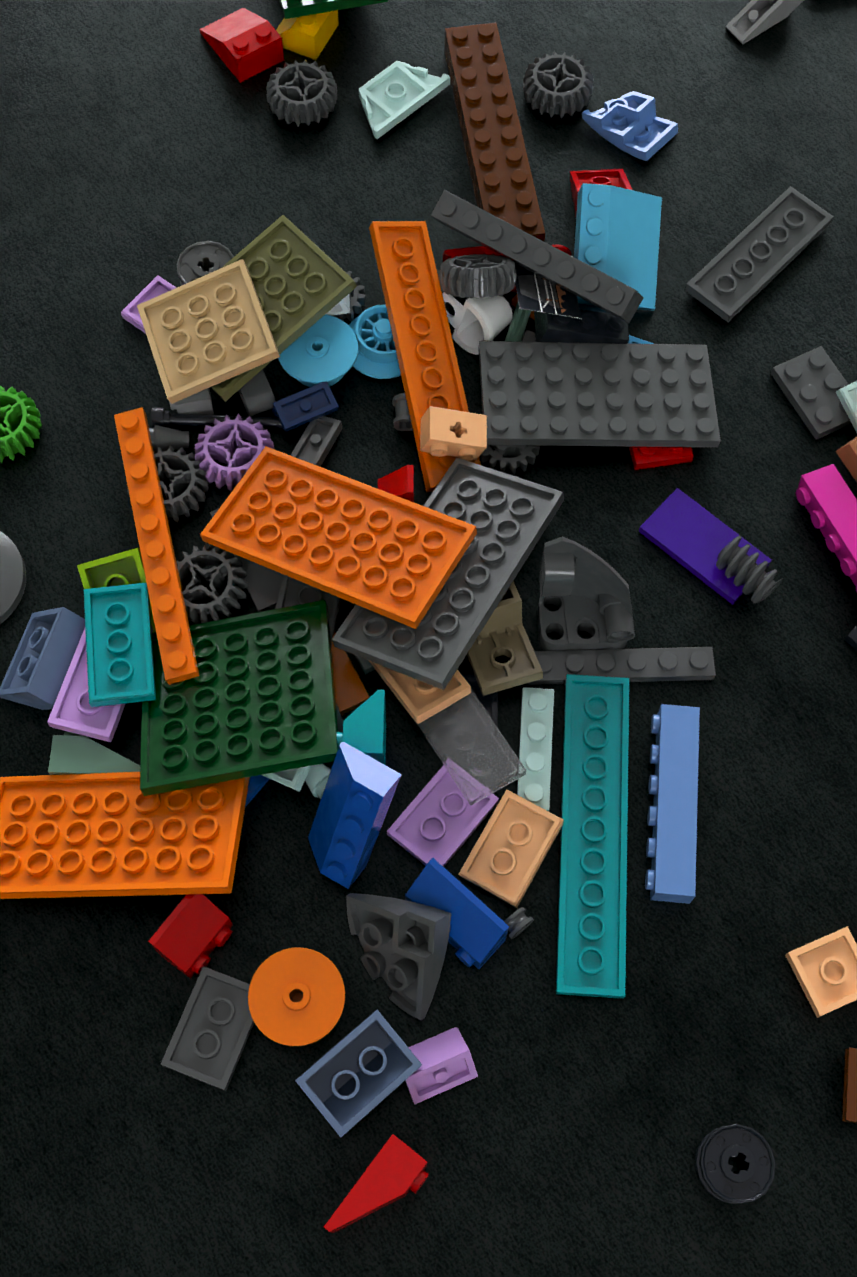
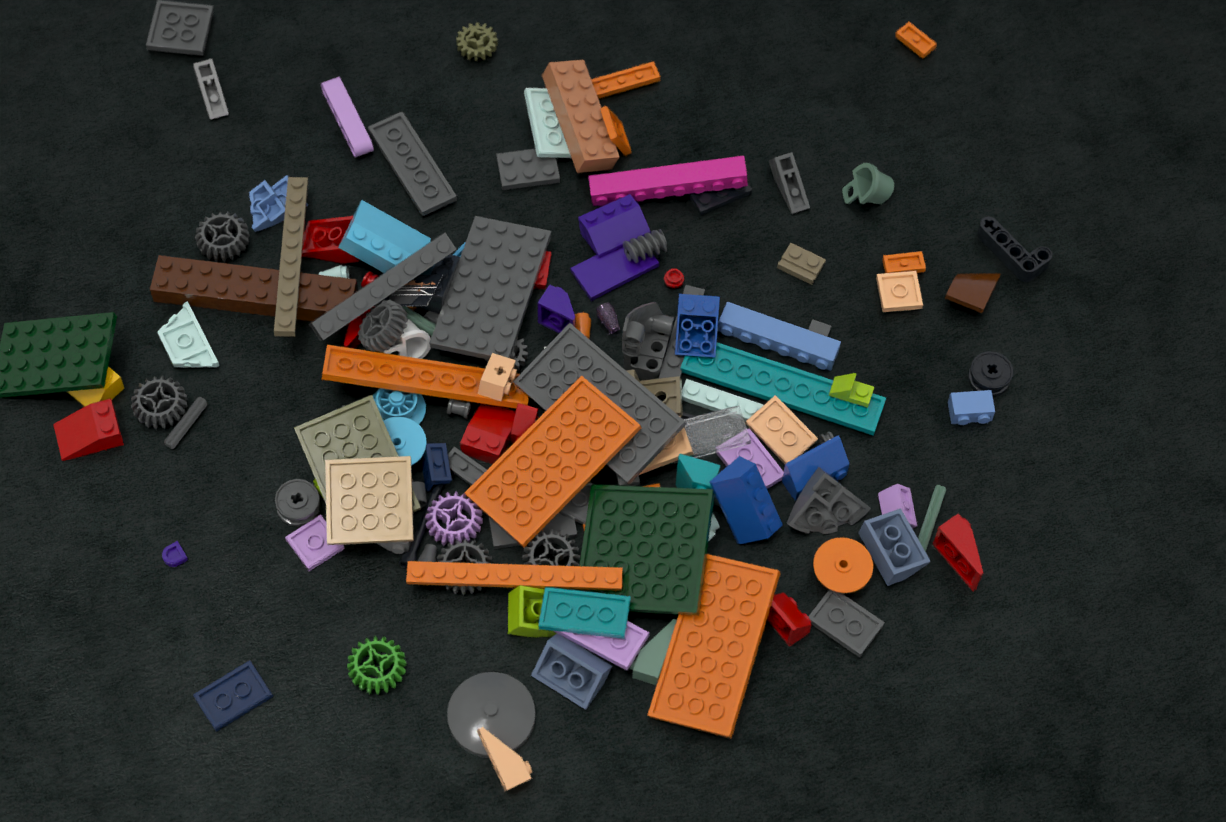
camera: 75 degrees left, 5 degrees down
none -> dark purple tile [162,541,188,567]
none -> dark grey axle [164,397,207,449]
none -> dark tan plate [274,177,308,336]
none -> light aqua cone [319,265,350,278]
none -> lavender beam [321,77,374,157]
none -> red slope [460,403,516,464]
none -> dark purple slope [538,285,575,333]
none -> orange cone [574,313,591,339]
none -> dark purple slope [578,194,651,257]
none -> clear purple cone [596,302,621,334]
none -> red plate [664,269,684,288]
none -> blue slope [675,294,720,357]
none -> dark tan plate [777,243,826,285]
none -> dark grey tile [808,319,831,337]
none -> lime slope [829,373,874,408]
none -> sand green axle [918,485,946,552]
none -> medium blue brick [948,390,995,425]

